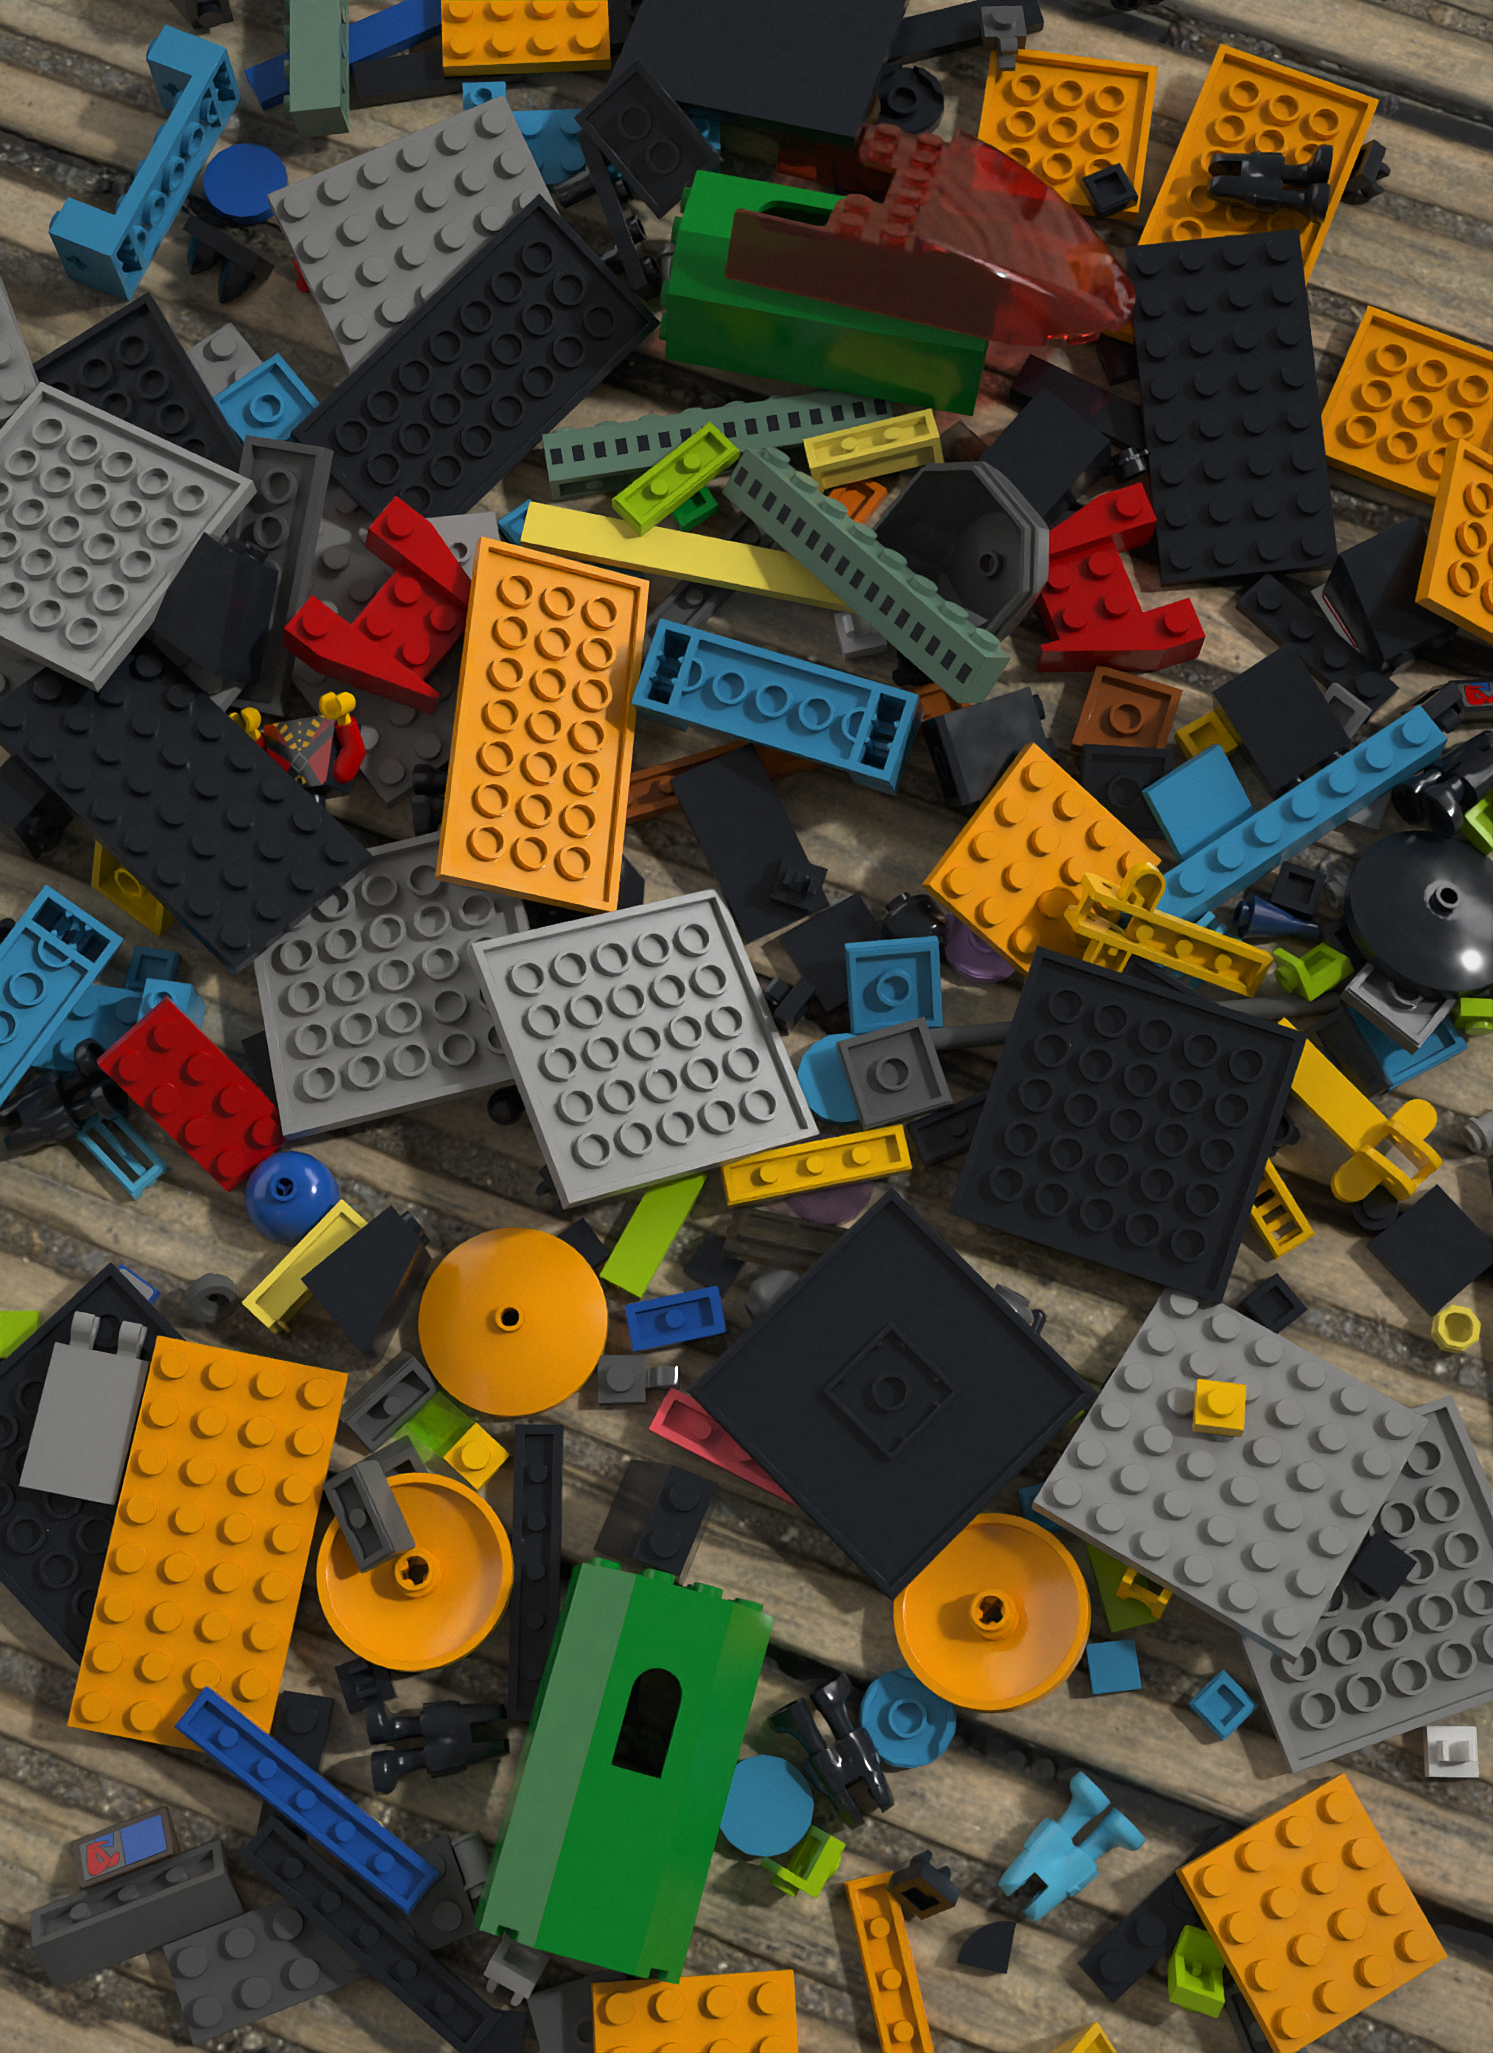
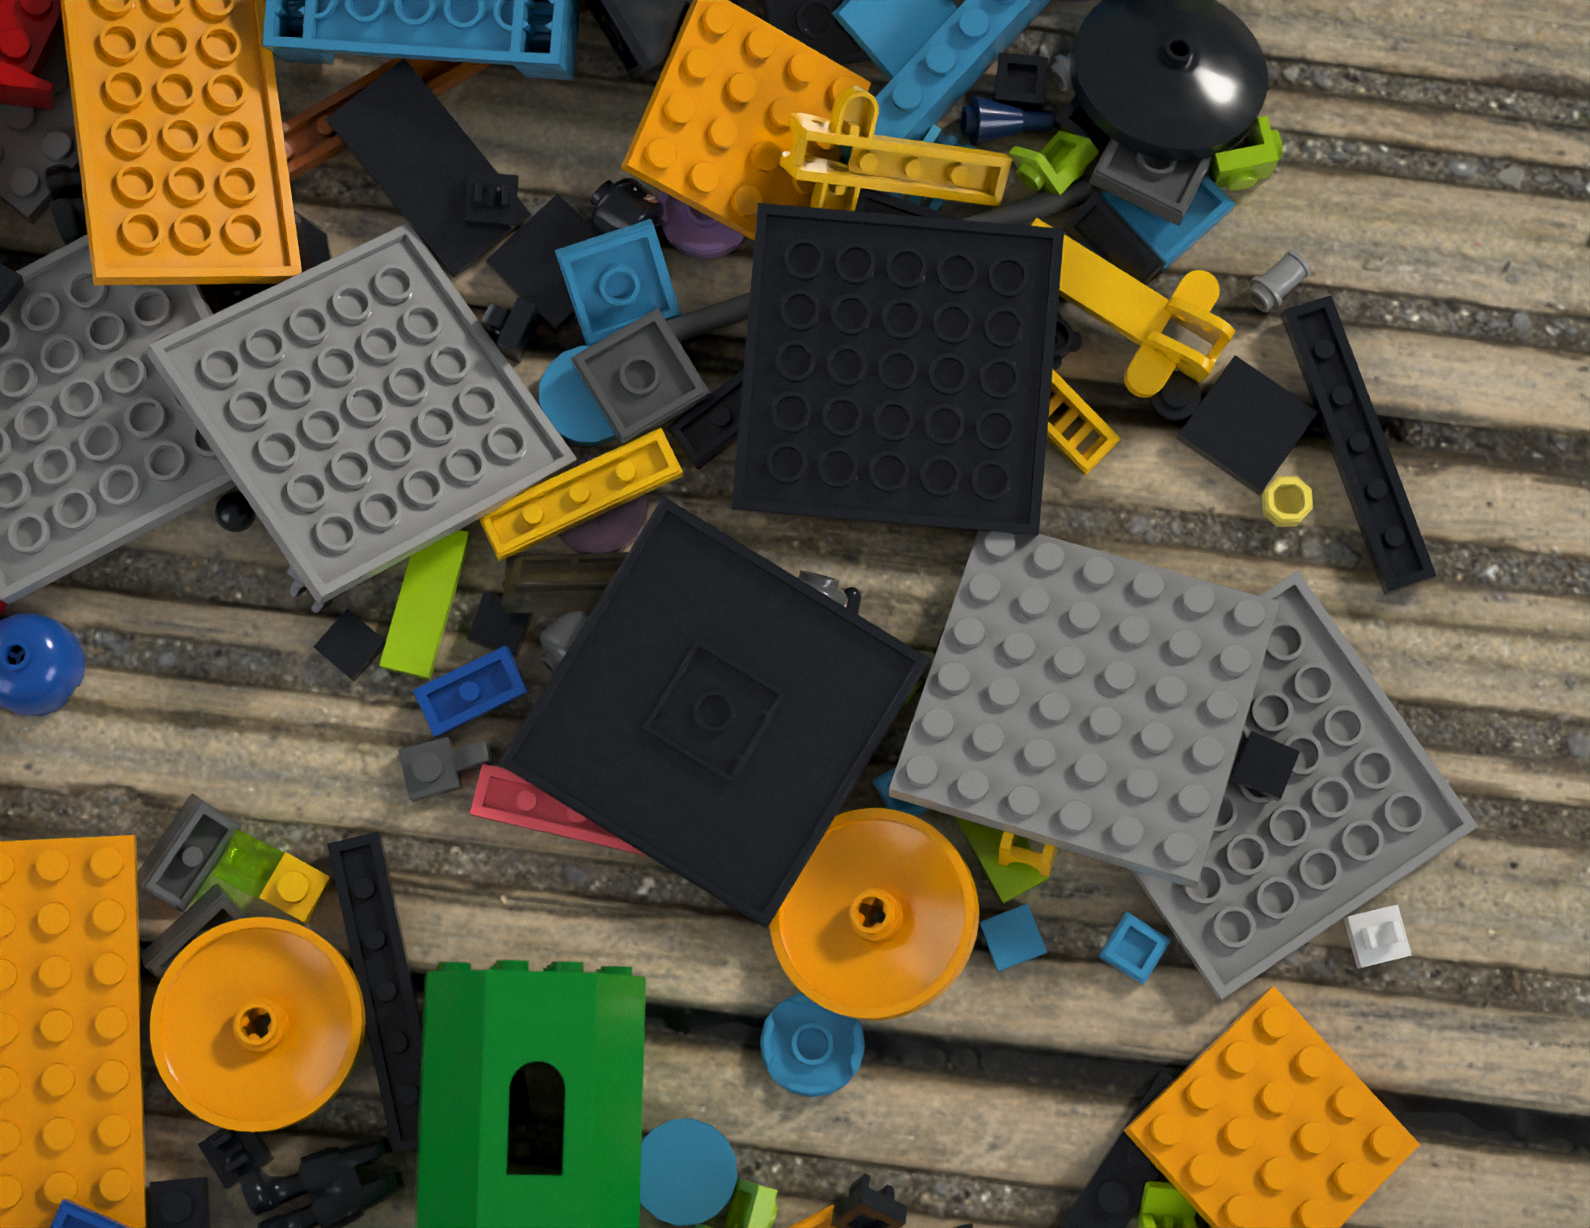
camera: 15 degrees left, 5 degrees up
light yellow container [242,1199,368,1336] -> none
black slope [301,1205,432,1367] -> none
dark grey slope [322,1460,416,1573] -> none
light orange dish [418,1227,609,1418] -> none
black slope [593,1460,719,1586] -> none
black piece [766,1672,895,1830] -> none
medium azure piece [998,1771,1147,1923] -> none
yellow plate [1192,1379,1246,1437] -> none
black tile [1239,1273,1308,1334] -> none

